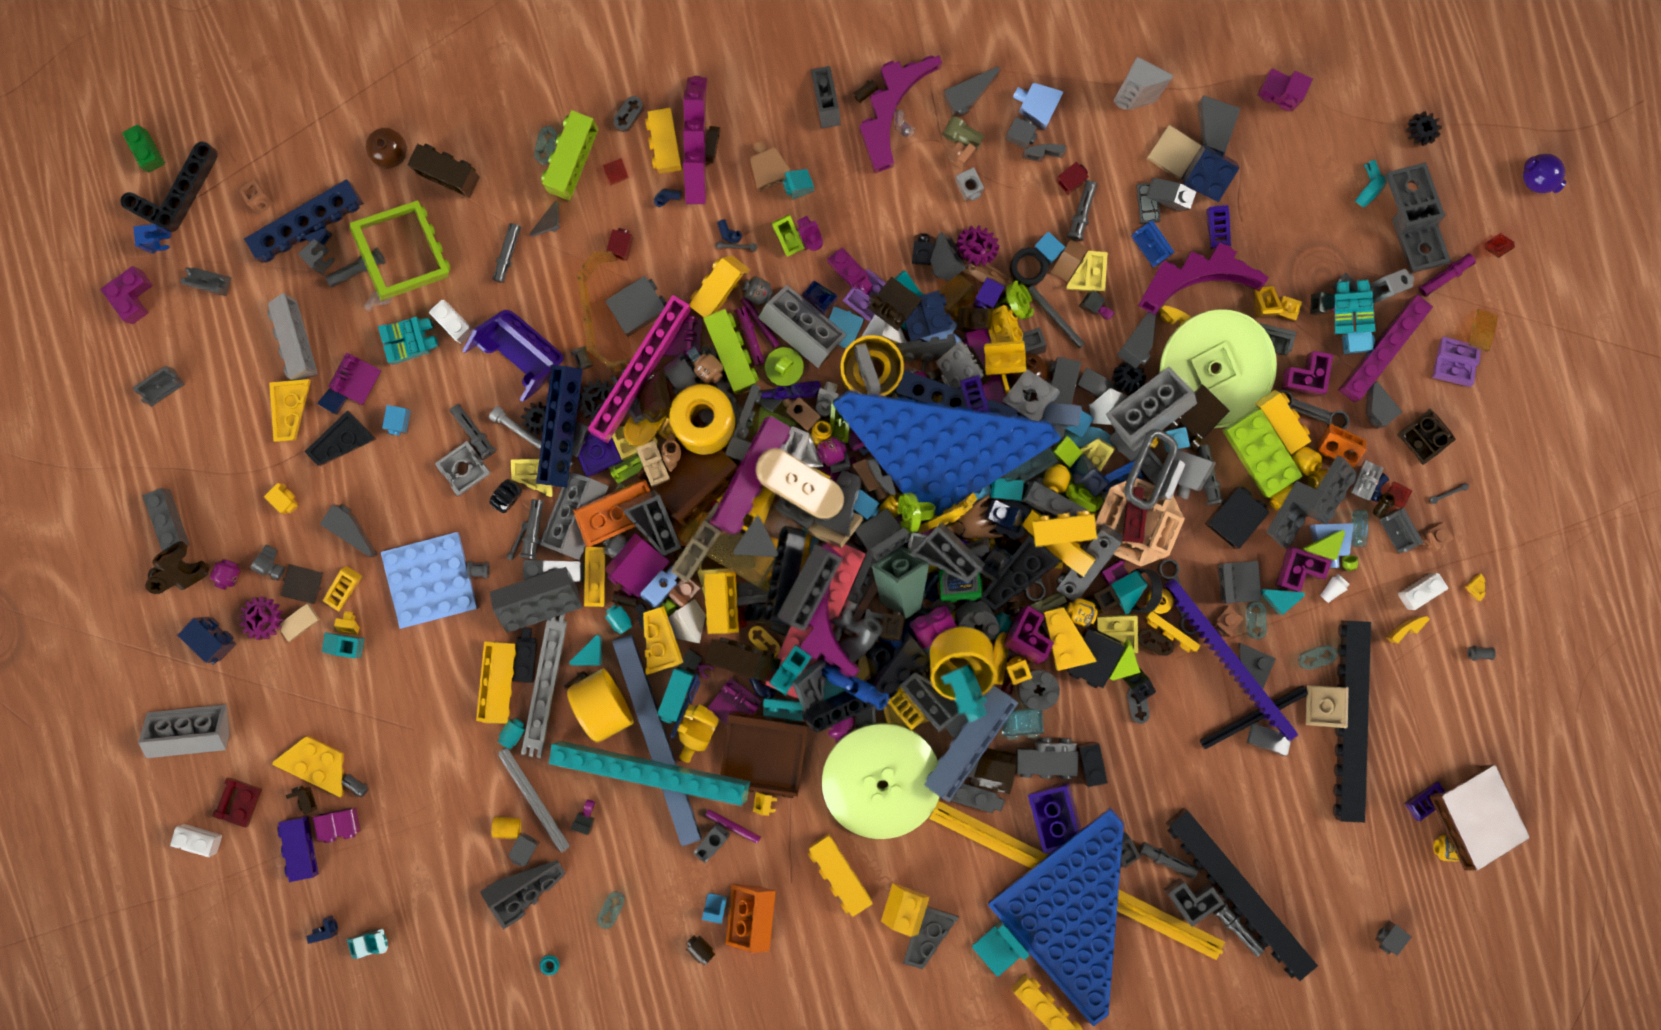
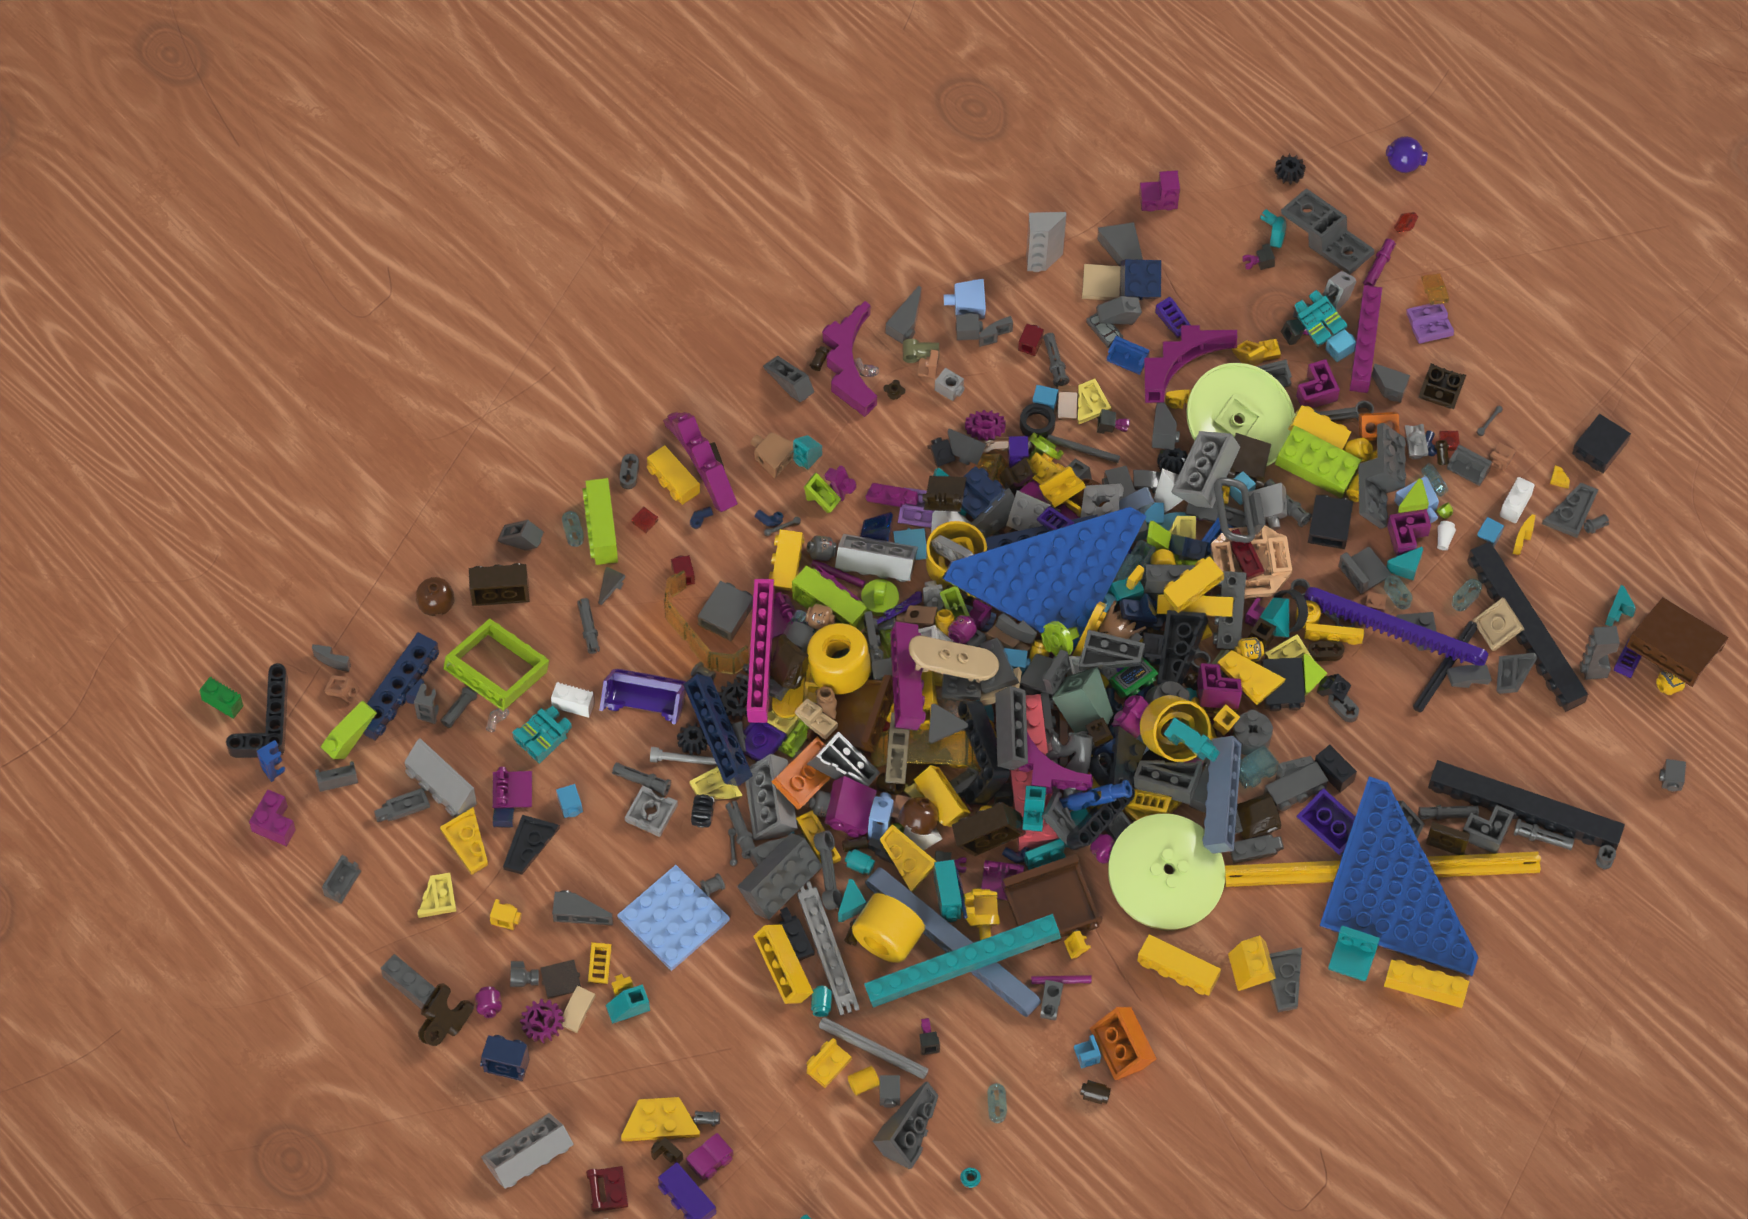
camera: 30 degrees left, 25 degrees down
none -> dark grey slope [312,644,351,672]
none -> lime slope [321,701,377,759]
none -> dark grey hinge [374,788,430,822]
none -> light yellow wing [417,873,456,918]
none -> dark grey slope [498,520,544,550]
none -> yellow bracket [806,1038,852,1088]
none -> dark grey piece [814,831,843,910]
none -> dark brown plate [883,380,906,400]
none -> reddish brown cylinder [898,797,939,835]
none -> yellow tile [1126,565,1144,590]
none -> pearl dark grey piece [1242,243,1275,270]
none -> dark brown tile [1426,821,1470,855]
none -> dark azure panel [1477,517,1504,547]
none -> dark grey wing [1496,653,1537,694]
none -> dark grey wing [1542,483,1598,538]
none -> black brick [1572,413,1631,474]
none -> dark grey arch [1580,626,1620,680]
none -> dark grey bush [1596,845,1616,869]
none -> teal slope [1605,585,1636,626]

